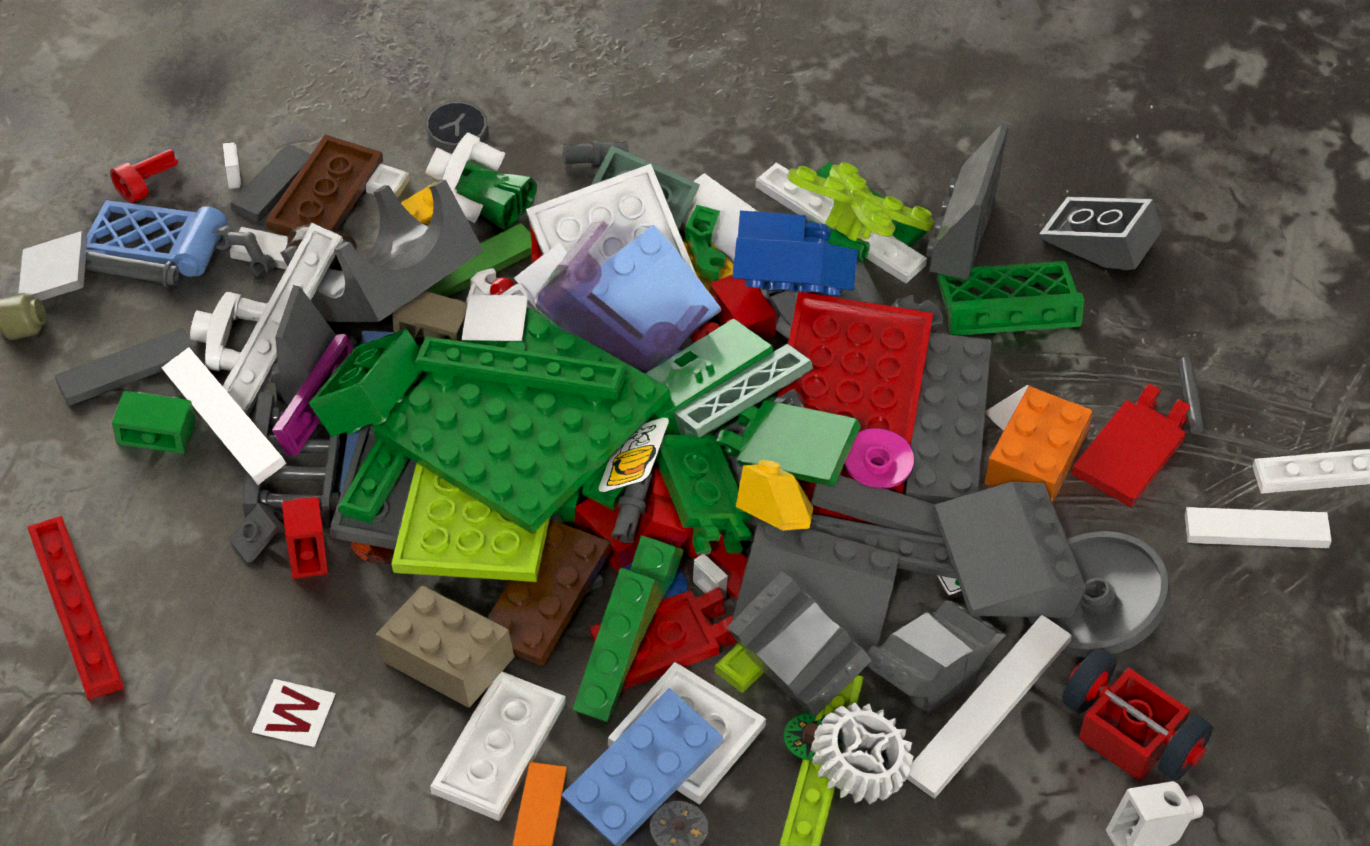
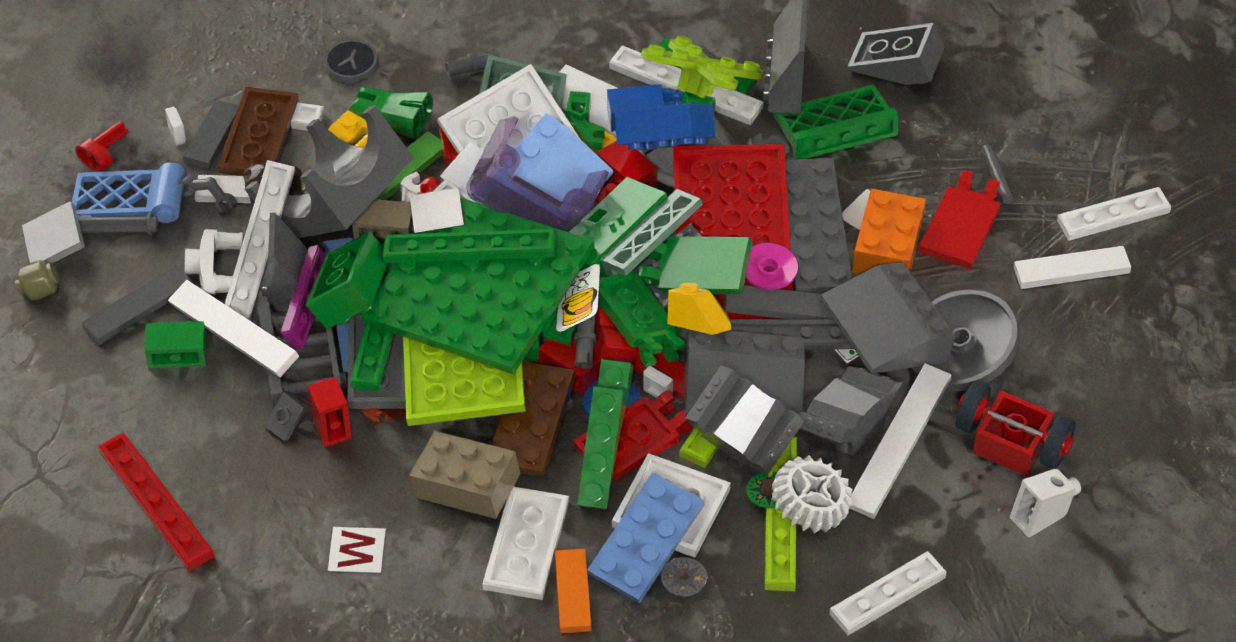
camera: 10 degrees left, 0 degrees up
white connector [425,132,505,224] -> none

